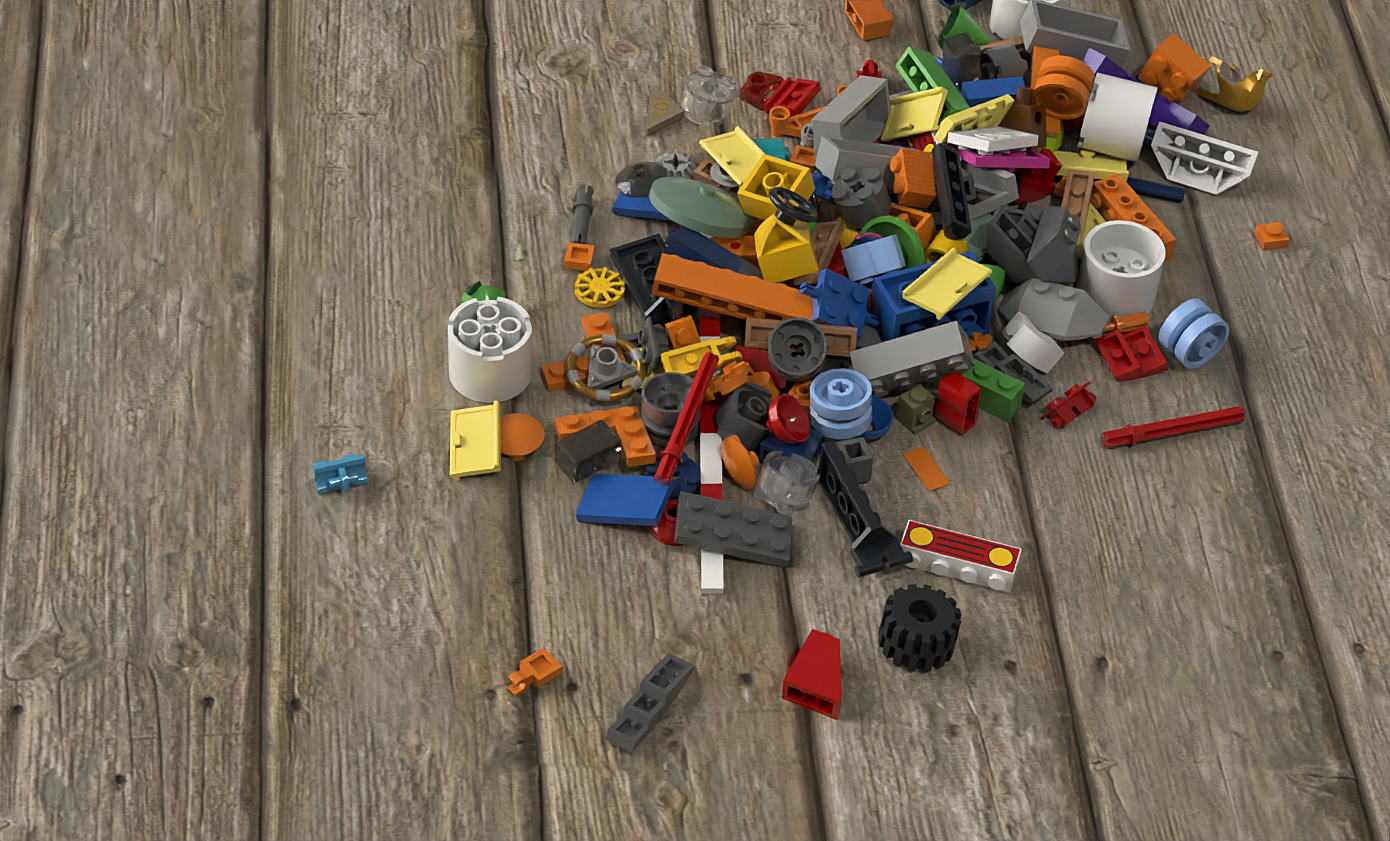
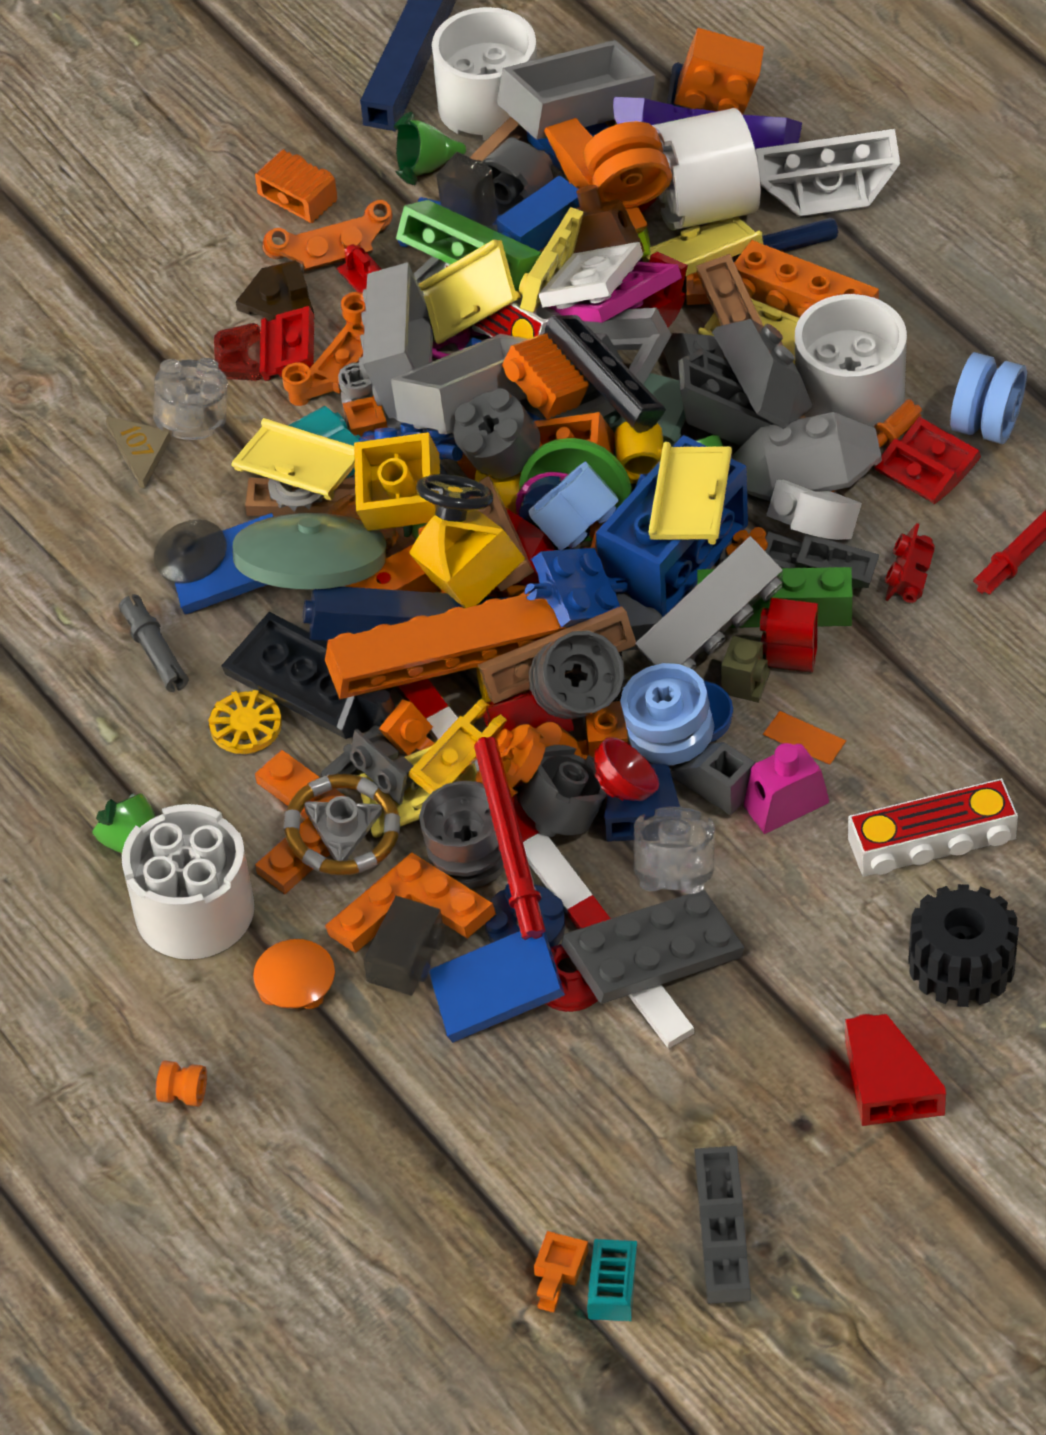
camera: 25 degrees left, 5 degrees up
dark azure hips [313,454,368,494] -> none
light yellow door [450,400,501,481] -> none
orange plate [564,242,595,271] -> none
light grey gear [655,150,696,179] -> none
orange dish [720,435,759,490] -> none
black hinge [817,440,913,578] -> none
pearl gold piece [1197,56,1273,112] -> none
orange plate [1254,222,1290,250] -> none
none -> orange wheel [156,1060,207,1107]
none -> dark brown plate [236,260,315,321]
none -> orange plate [262,200,392,271]
none -> teal slope [587,1239,637,1322]
none -> dark pink torso [744,743,829,834]

